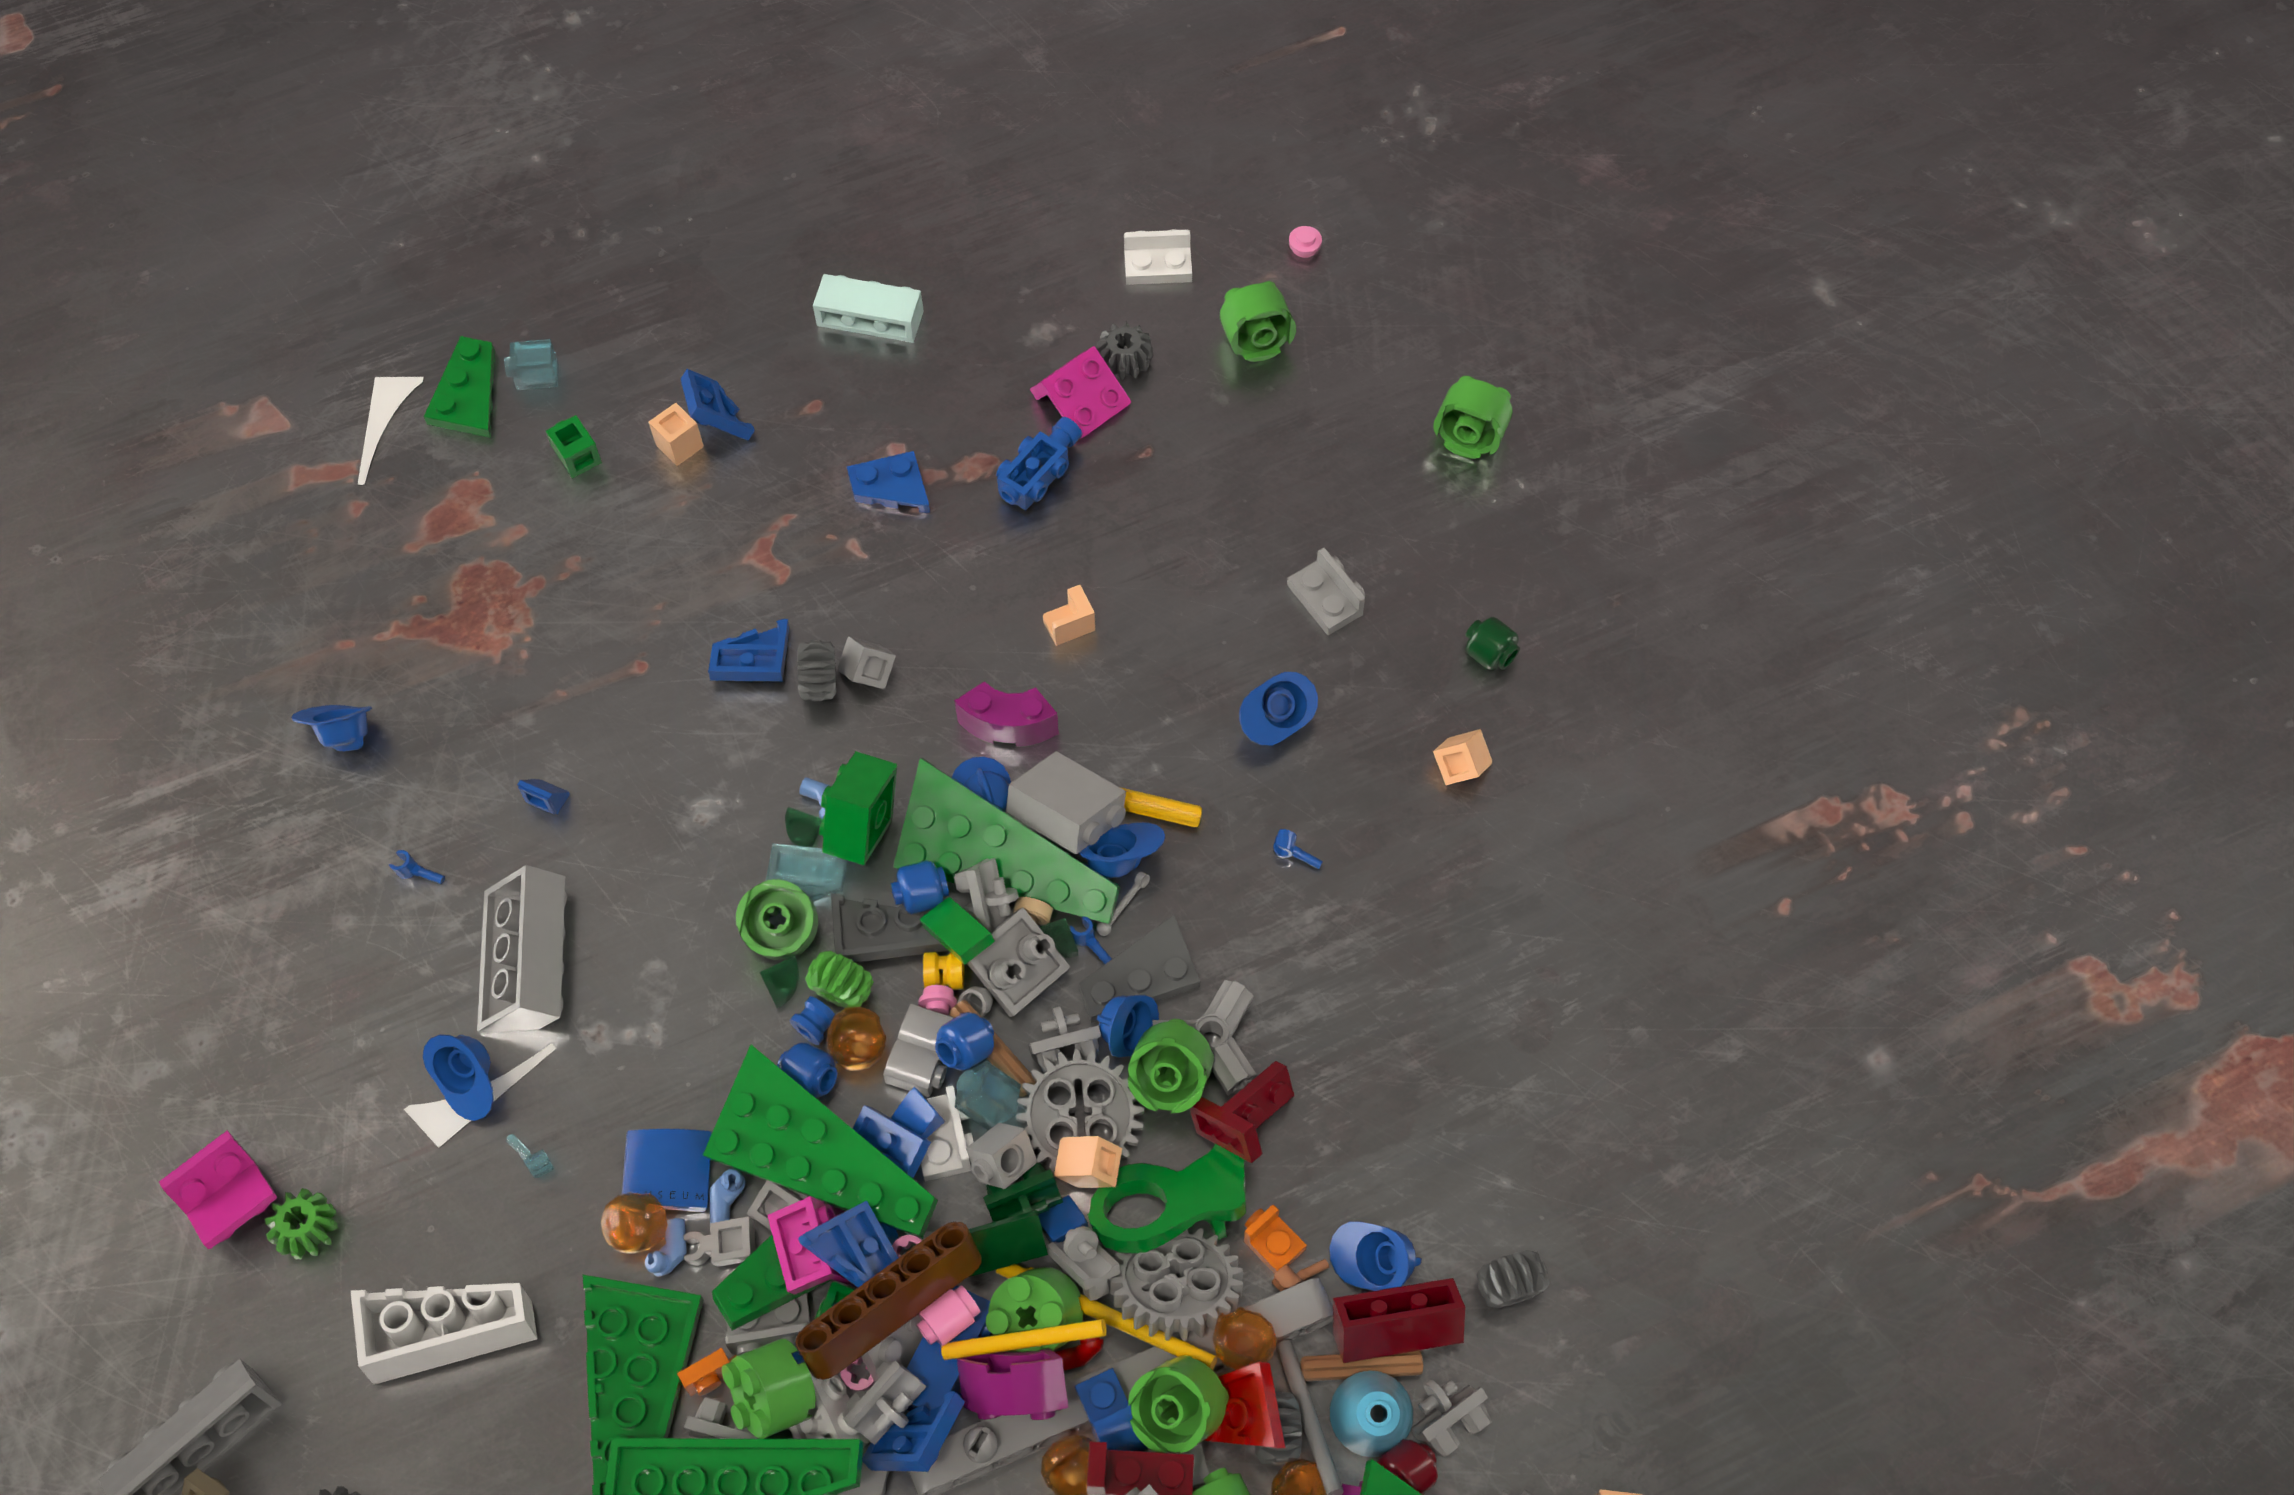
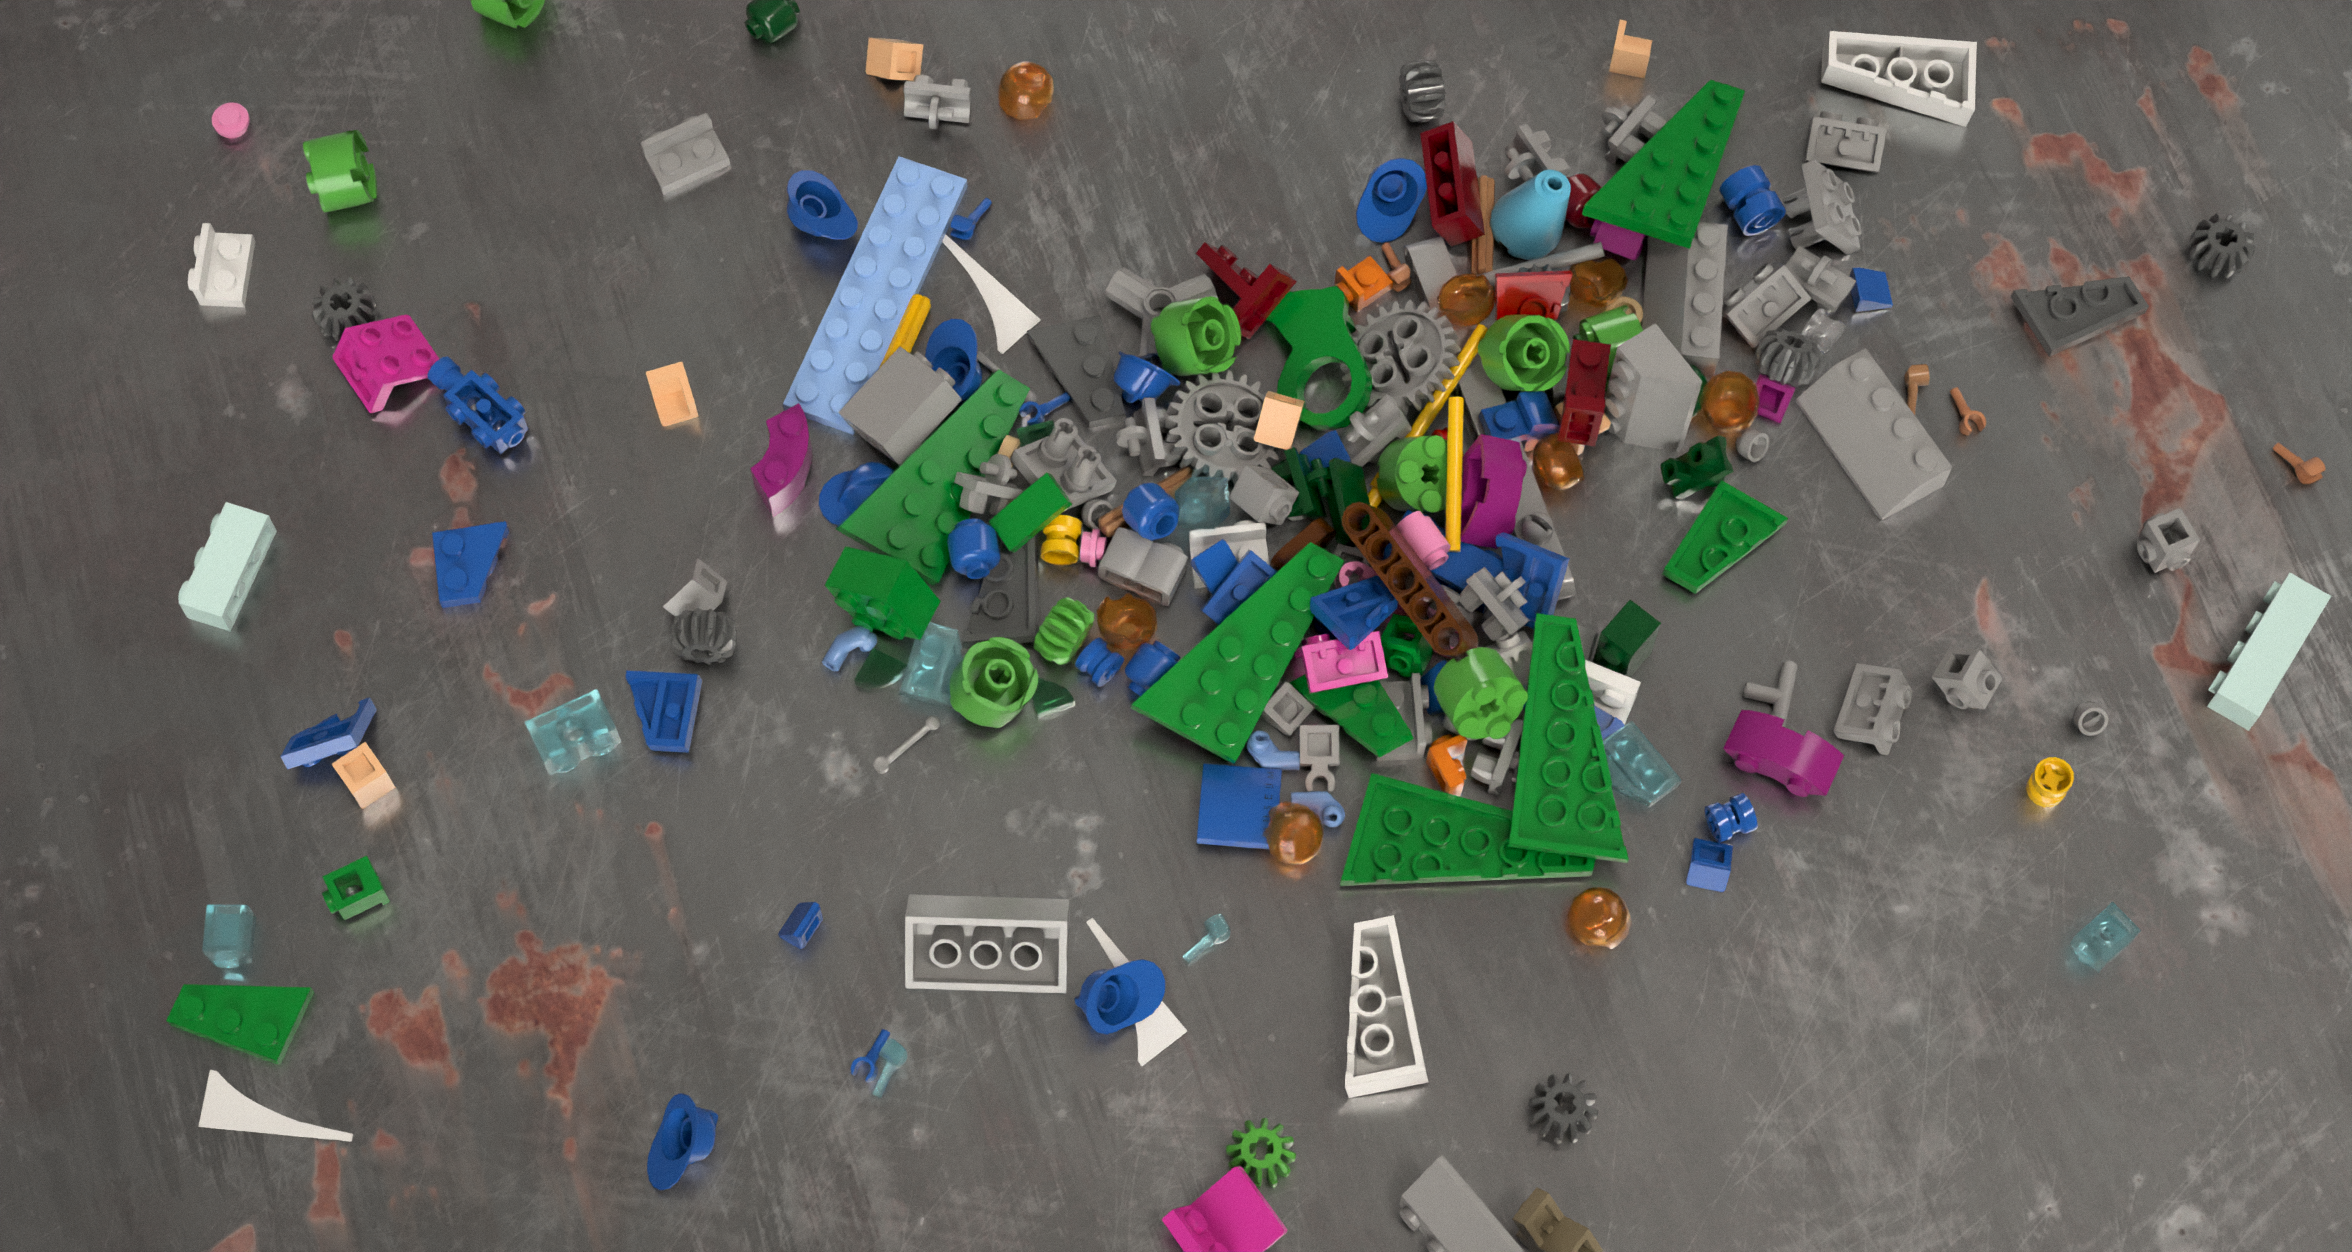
camera: 85 degrees left, 5 degrees up
none -> clear light blue brick [525,689,621,776]
none -> light blue plate [783,156,968,435]
none -> clear light blue hand [872,1038,908,1098]
none -> light grey hinge [874,715,940,774]
none -> light grey hips [904,75,971,129]
none -> white sticker [942,234,1041,354]
none -> clear orange hair [998,61,1055,120]
none -> reddish brown beam [1270,518,1336,572]

